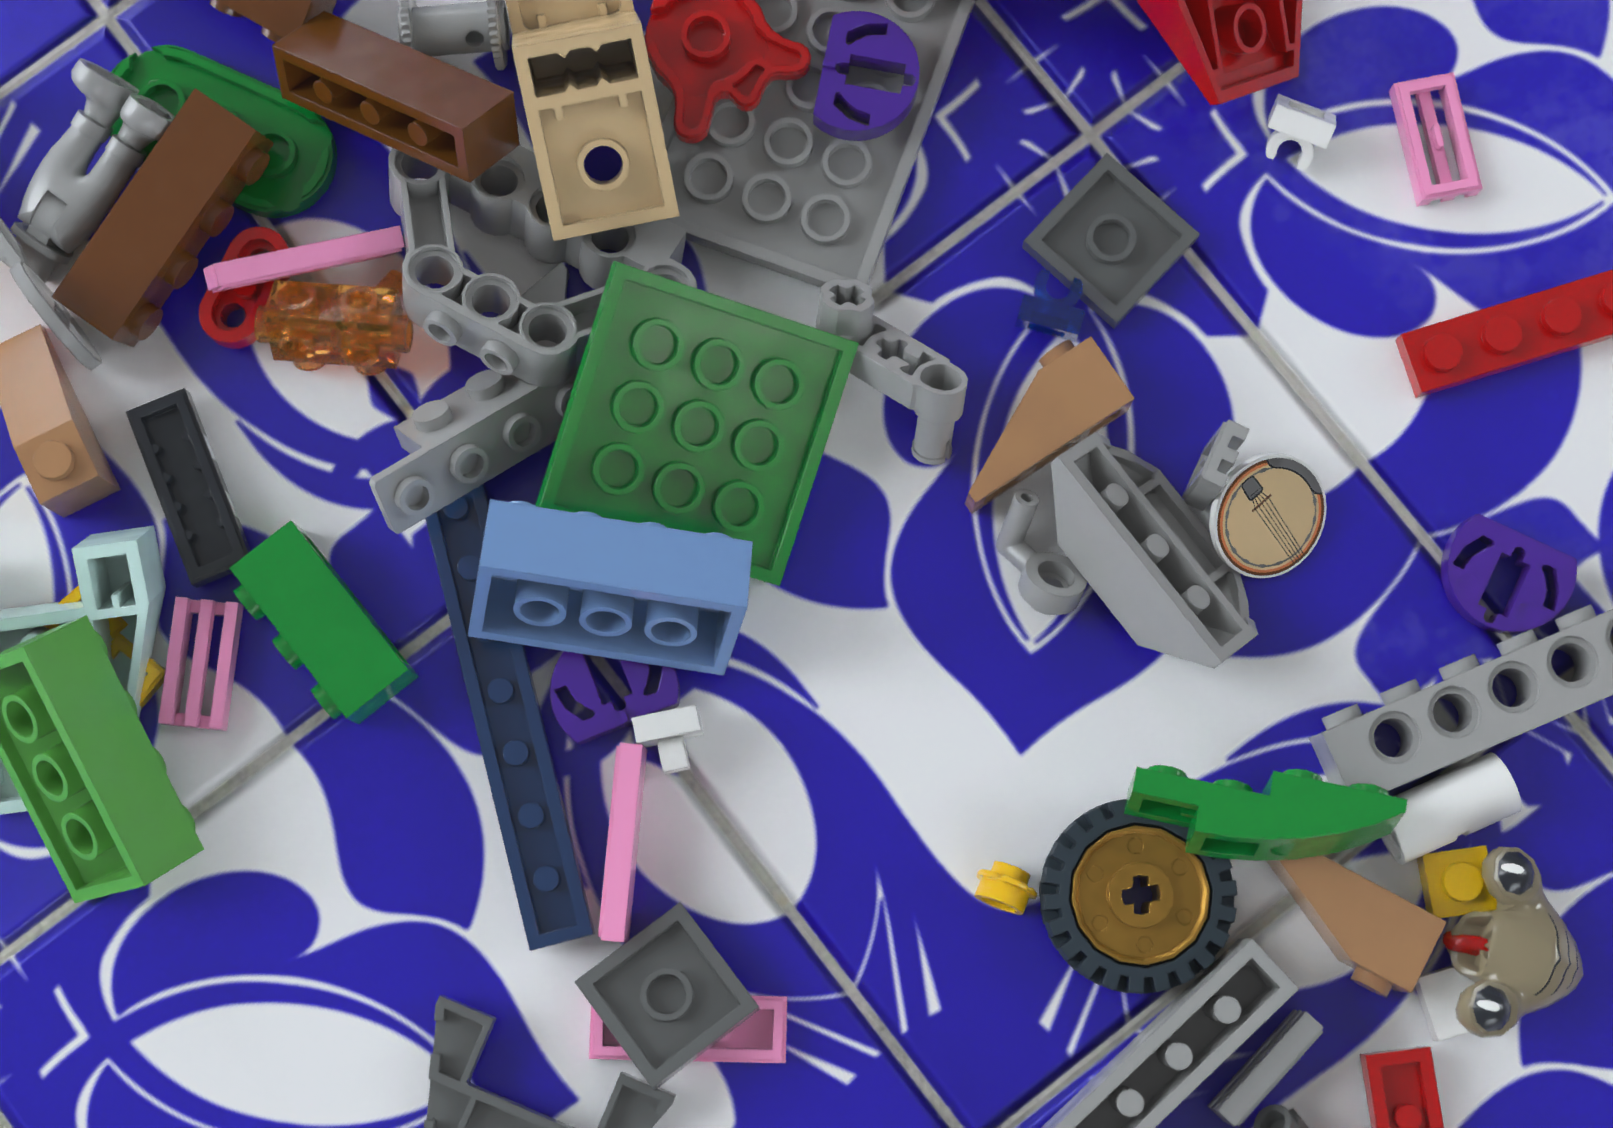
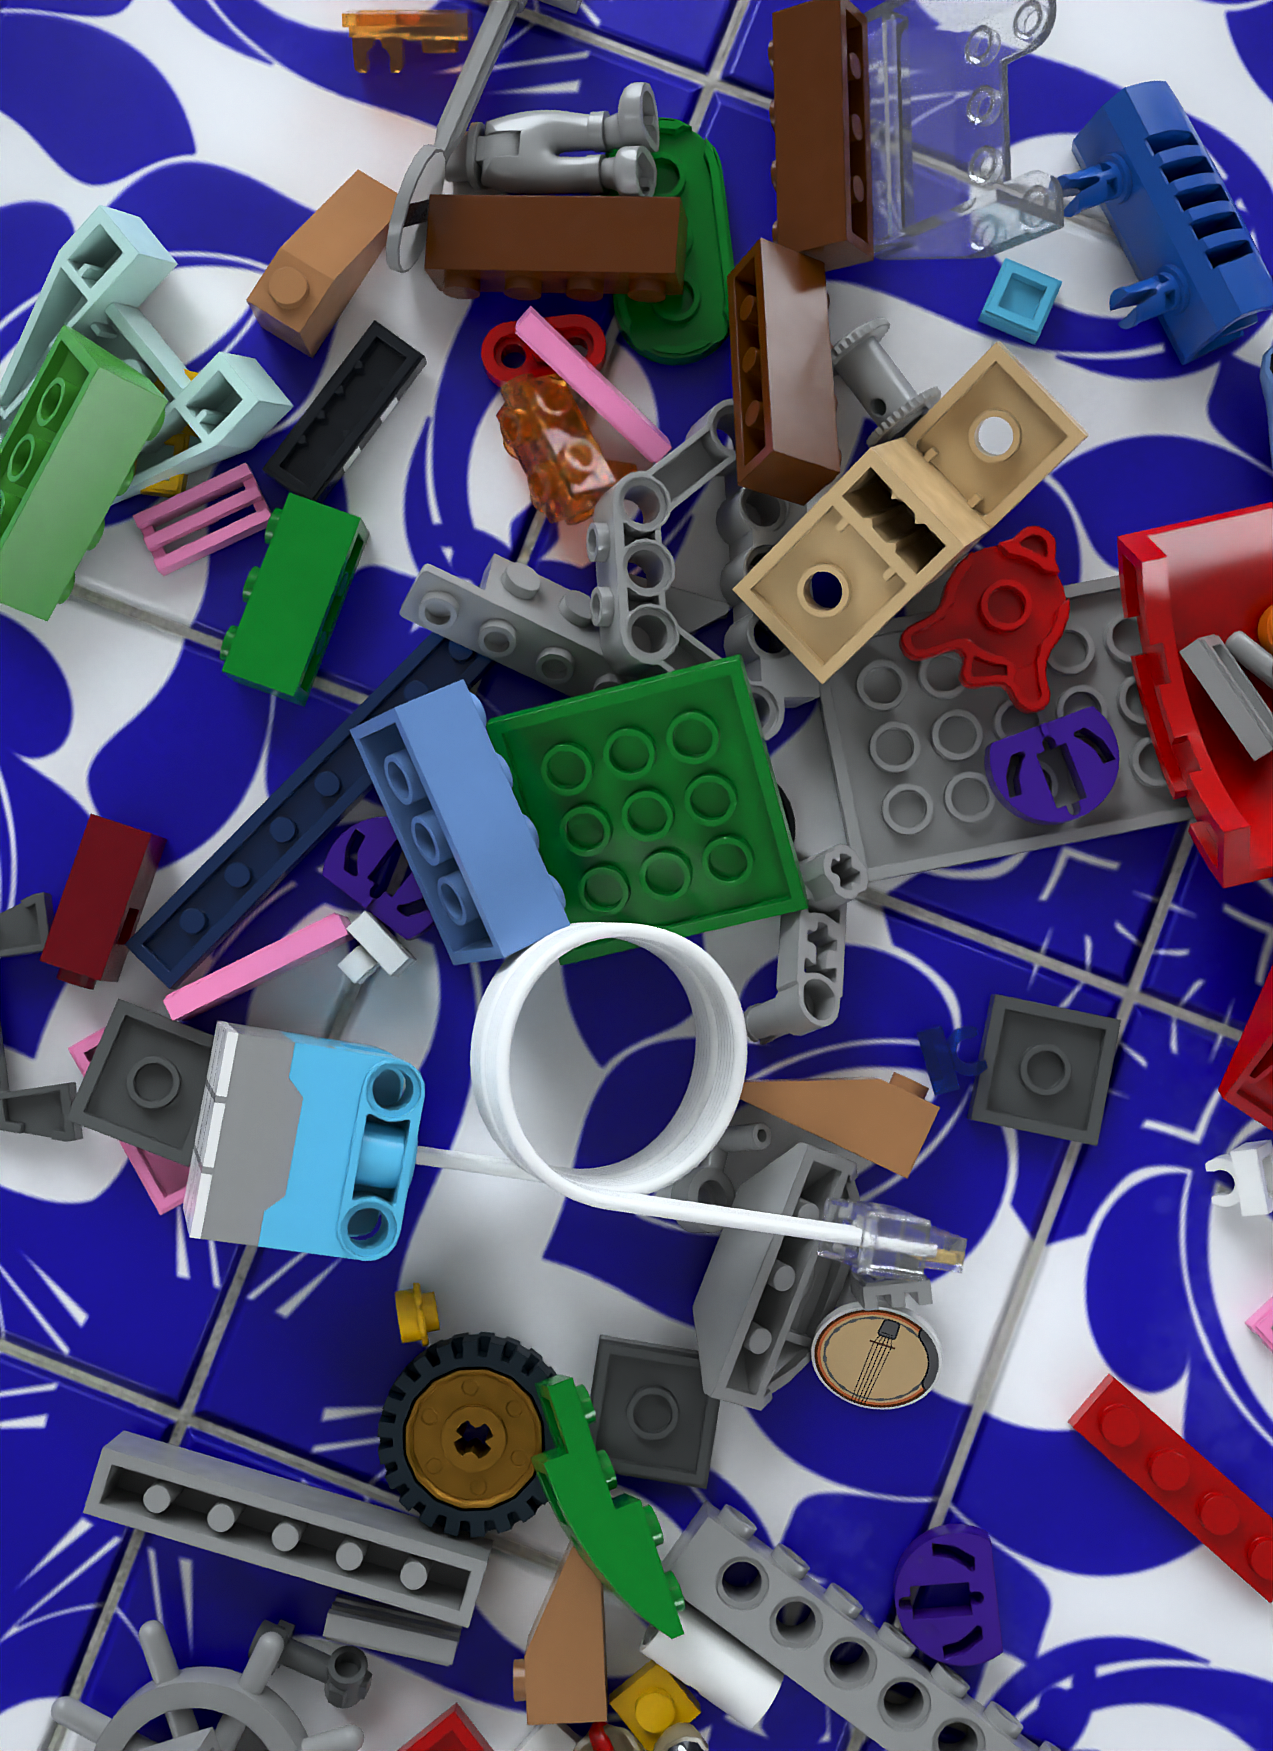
camera: 60 degrees right, 5 degrees up
none -> dark red brick [39,814,167,990]
none -> piece [183,922,967,1282]
none -> dark grey tile [589,1335,720,1489]

